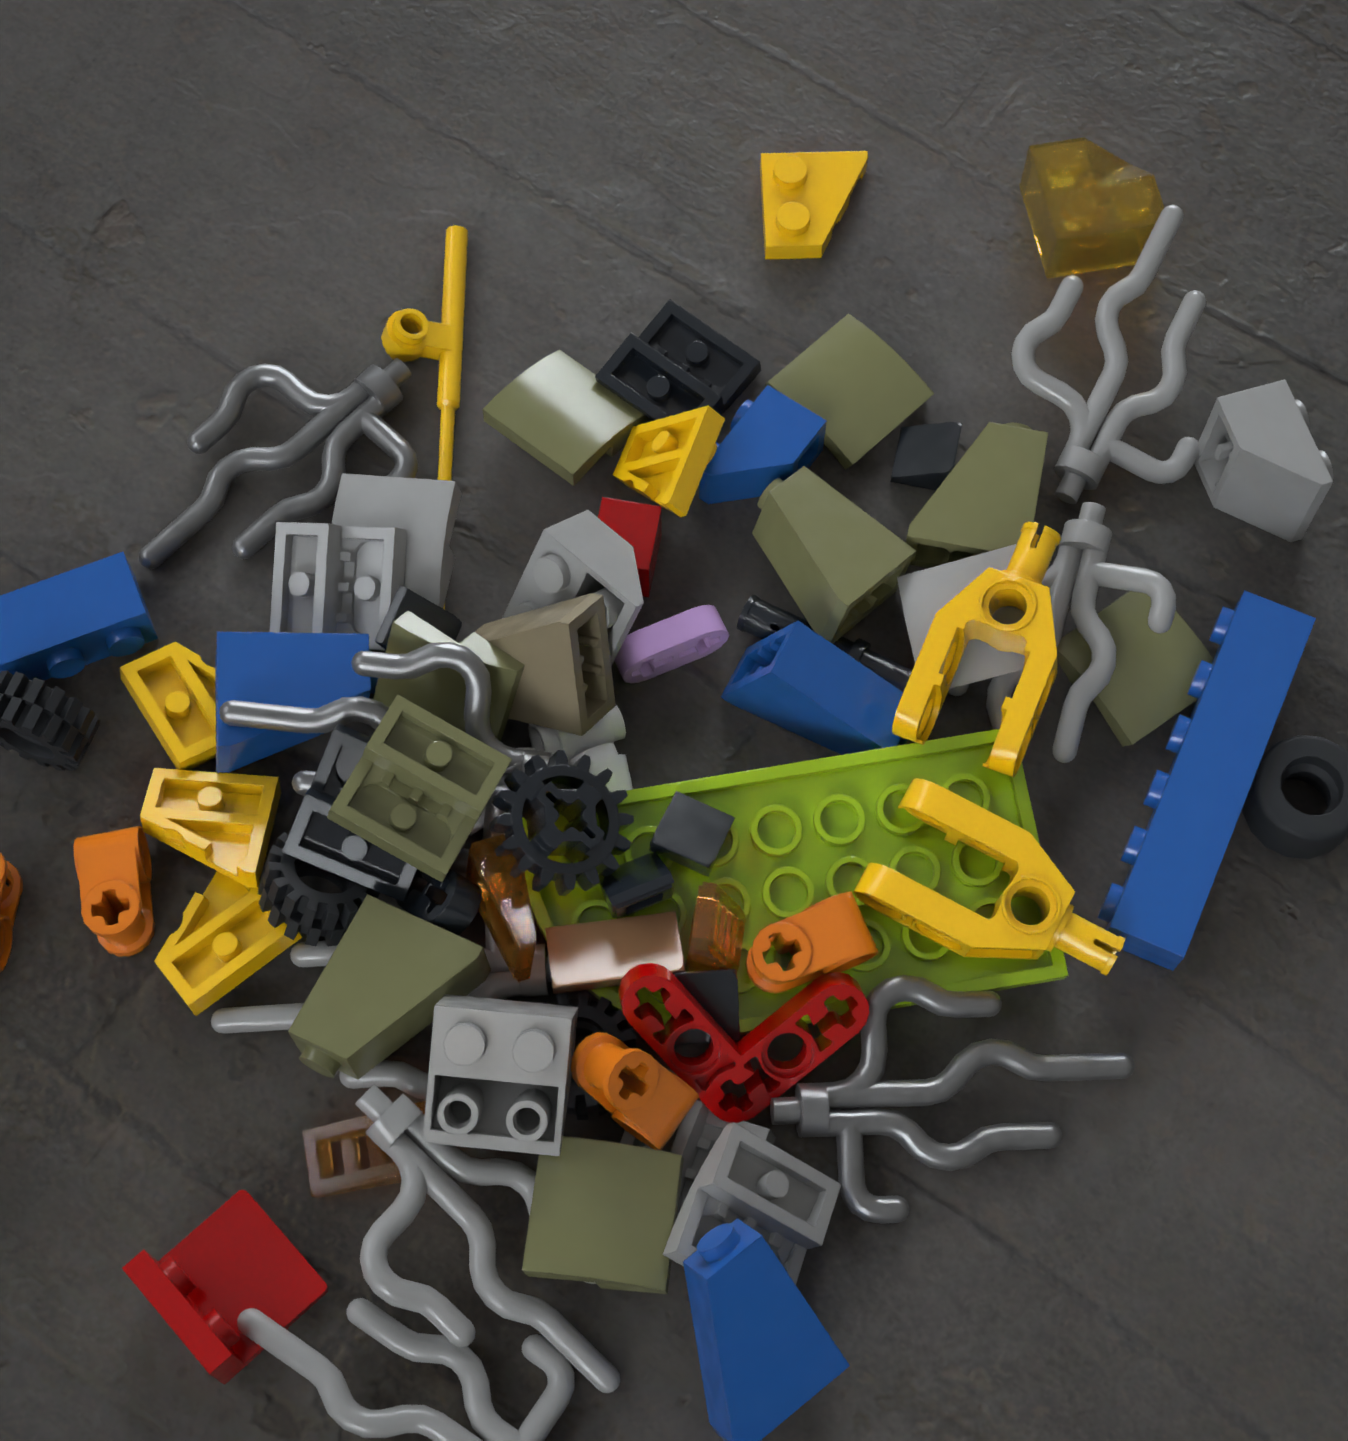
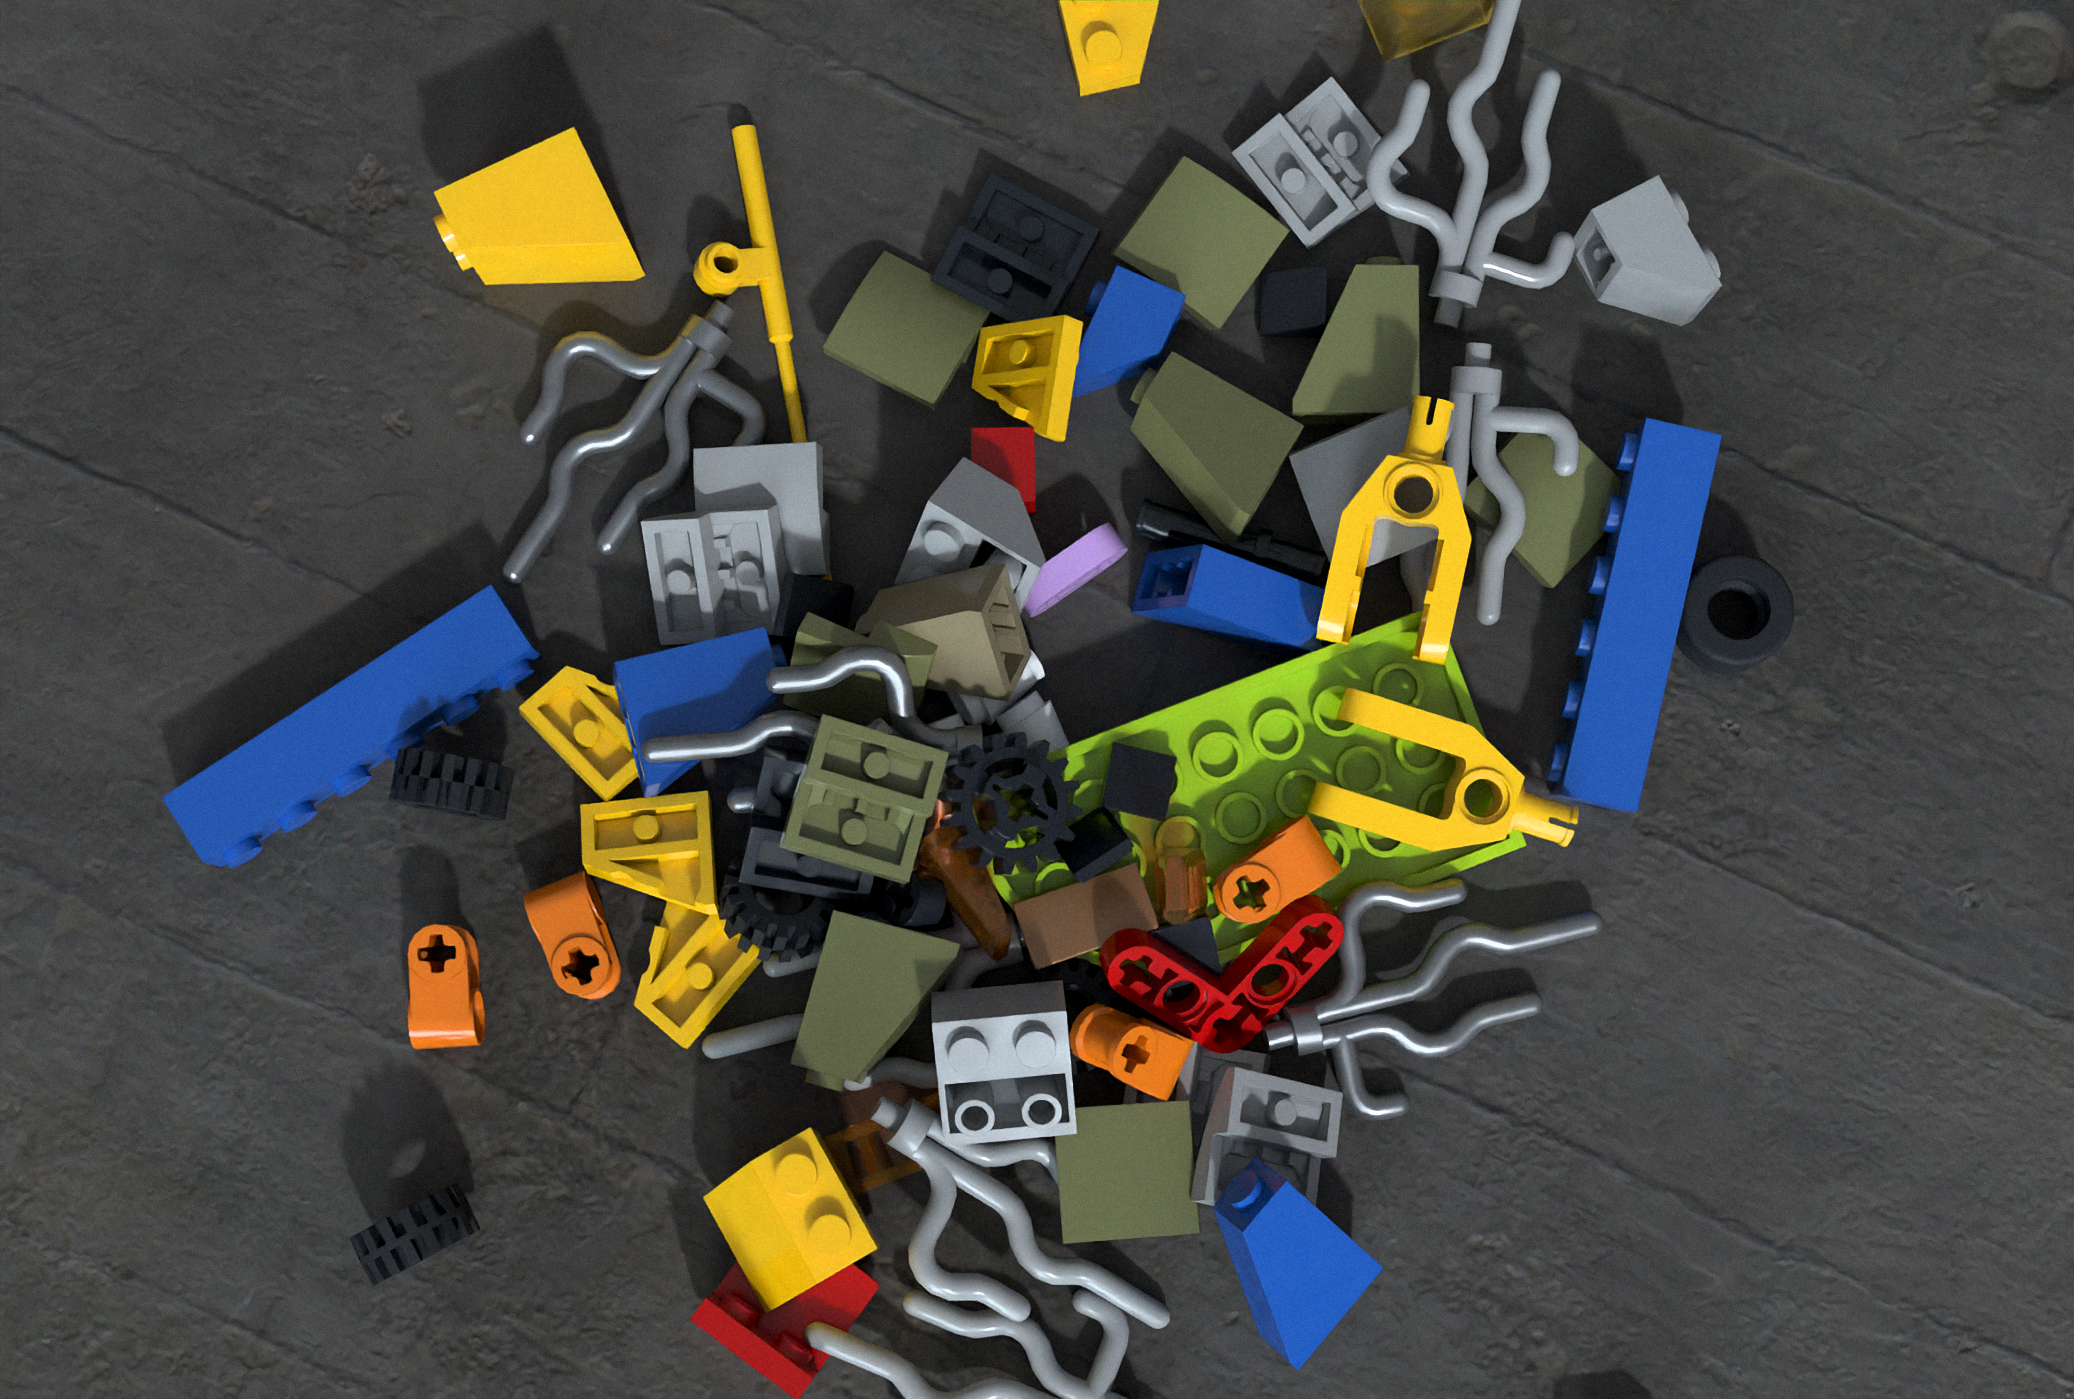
camera: 10 degrees left, 15 degrees up
none -> yellow slope [433,127,646,285]
none -> yellow slope [703,1127,882,1313]
none -> light grey slope [1232,76,1410,250]

